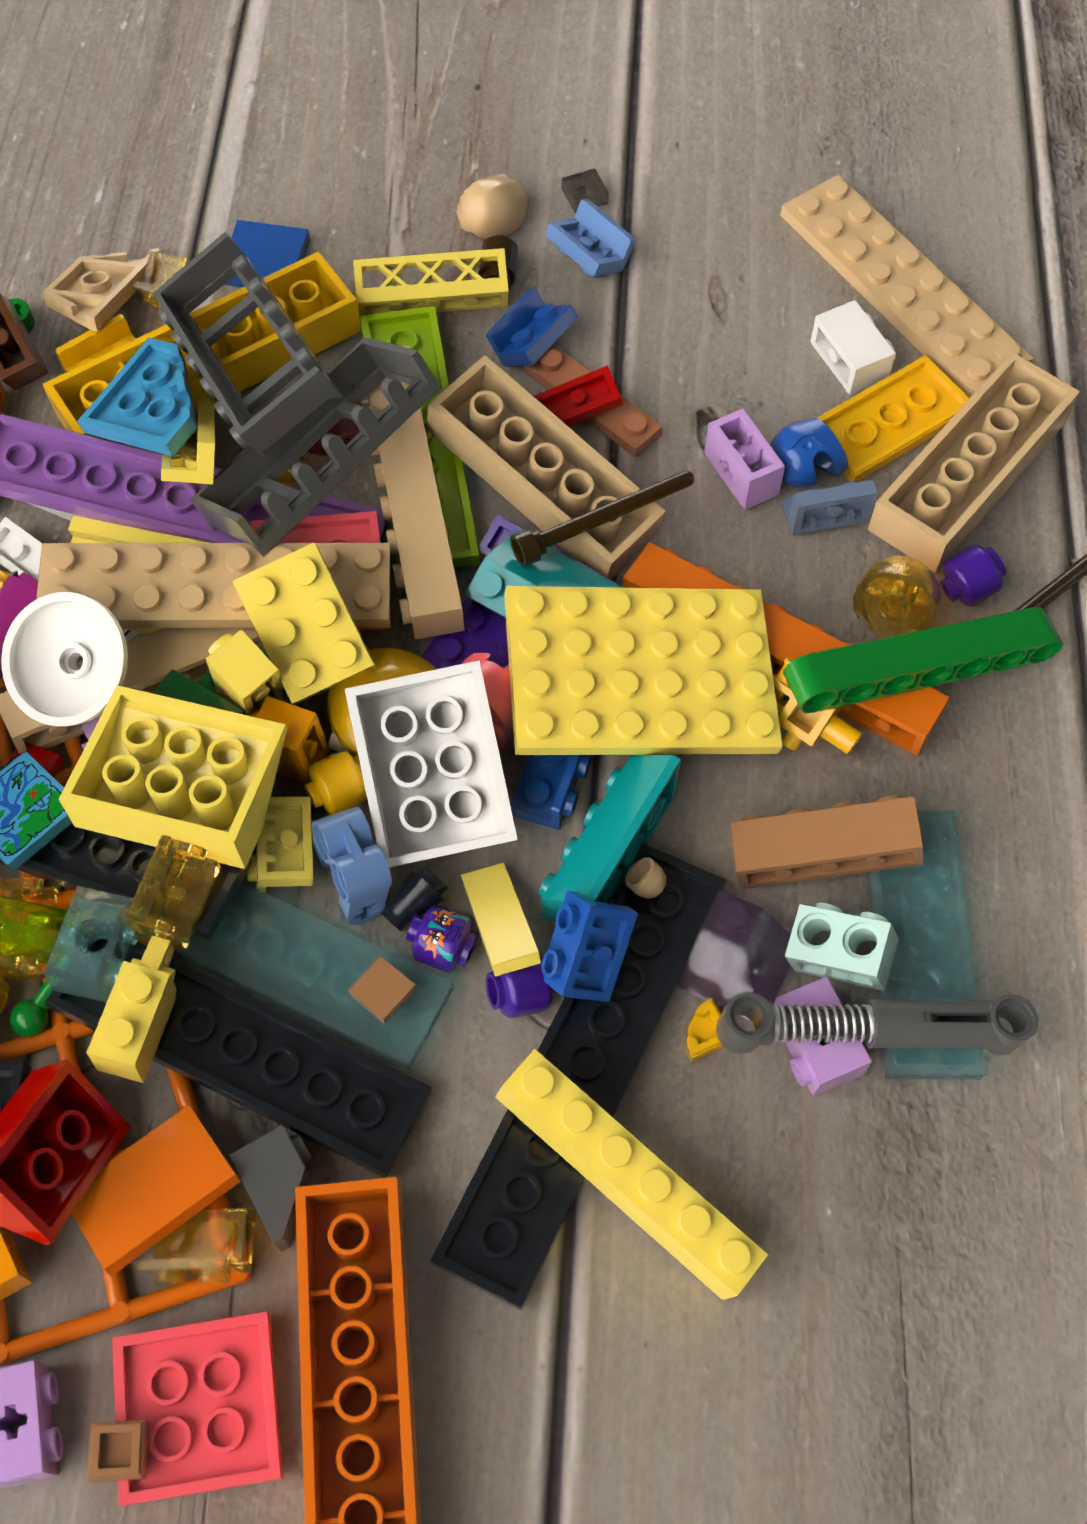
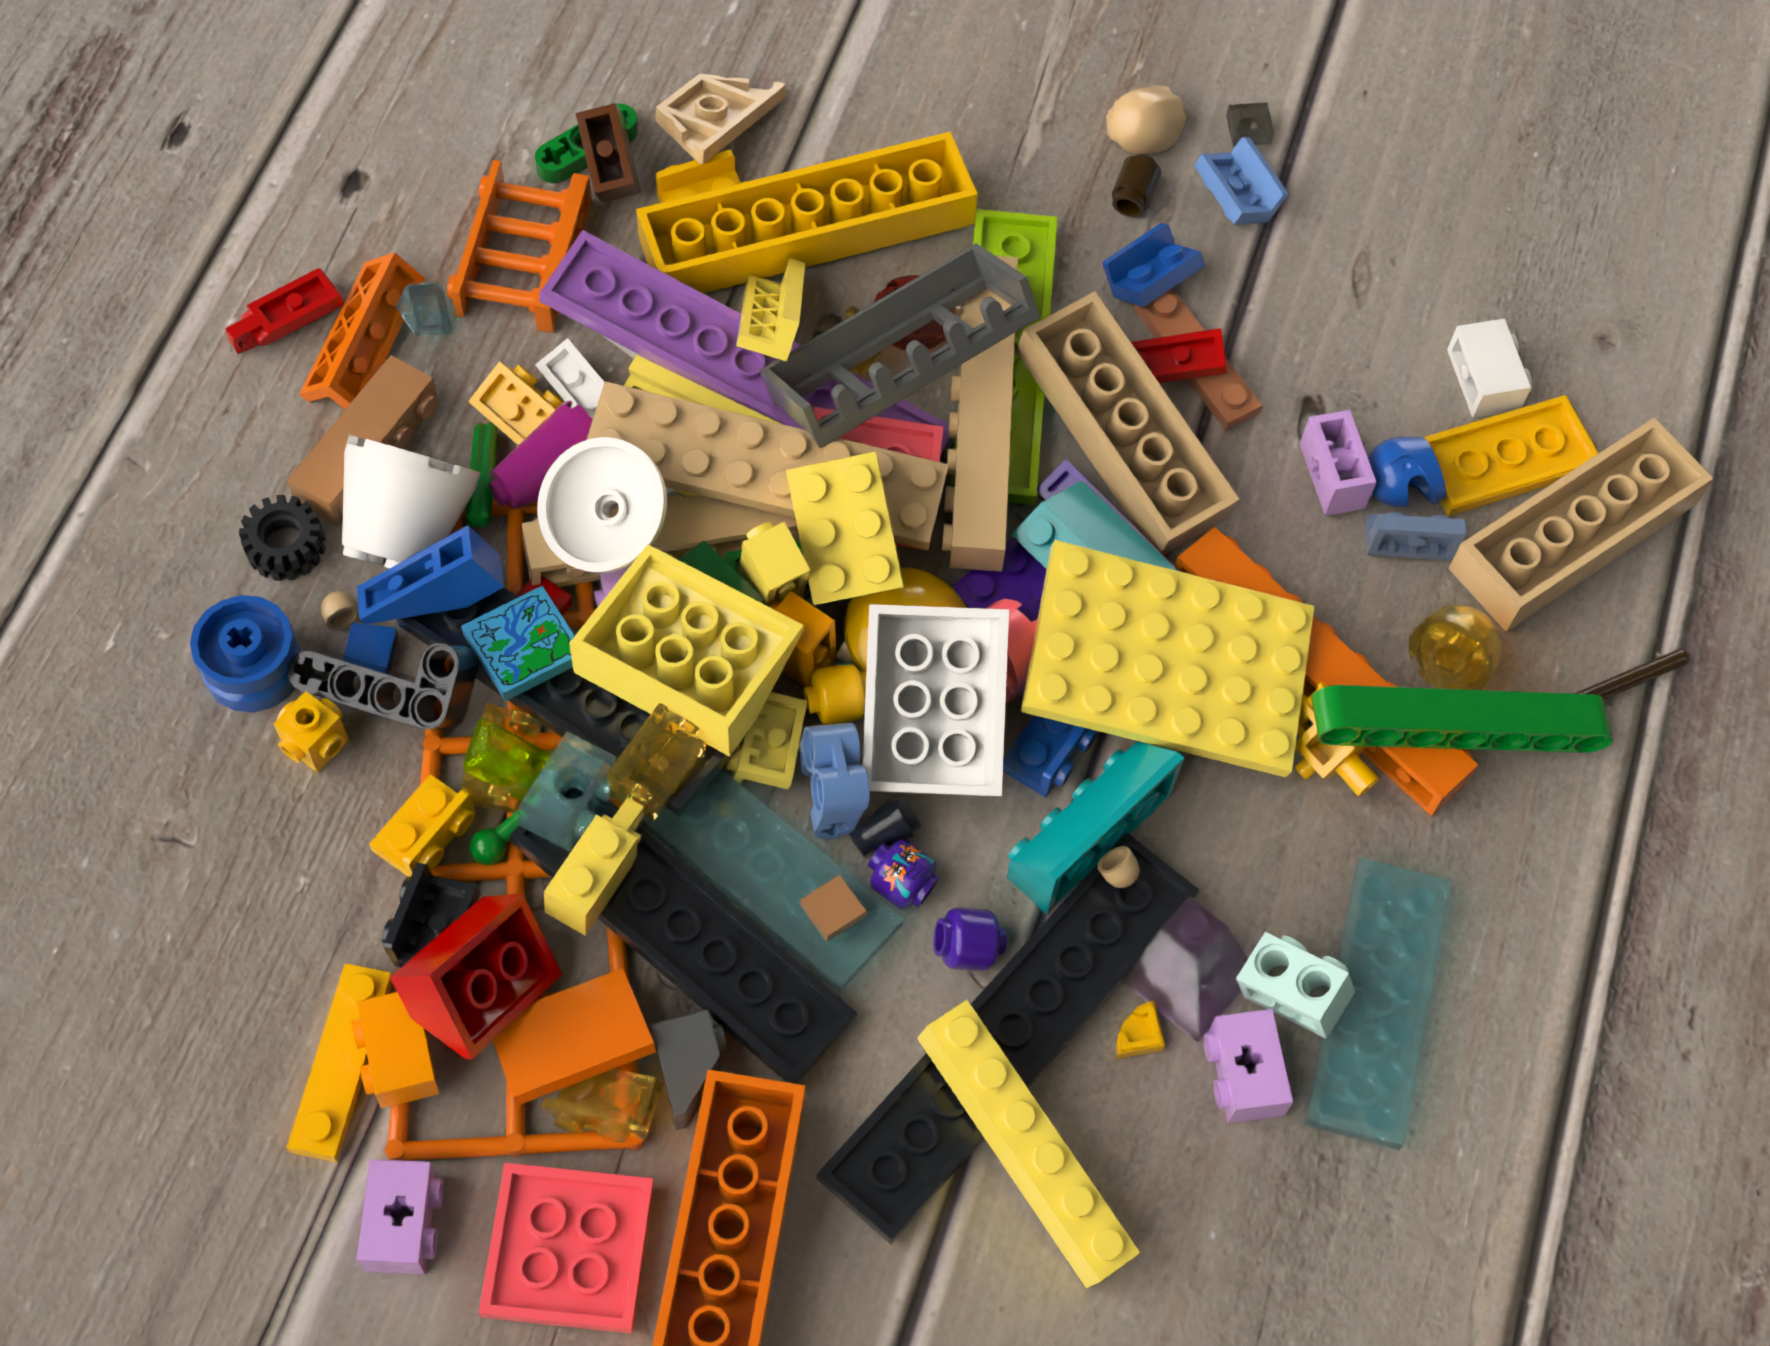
camera: 10 degrees right, 0 degrees up
dark azure plate [77,338,197,457] -> none
medium nougat tile [87,1420,149,1482] -> none
clear yellow bracket [132,251,189,308] -> none
dark grey window [153,232,344,458] -> none
blue tile [224,220,310,288] -> none
light yellow fence [353,248,509,316] -> none
light yellow tile [461,862,541,977] -> none
dark brown piece [510,470,695,567] -> none
blue bracket [542,891,638,1002] -> none
dark grey piece [716,992,1039,1055] -> none
medium nougat brick [730,795,924,889] -> none
tan plate [780,174,1034,398] -> none
dark purple head [940,544,1006,607] -> none

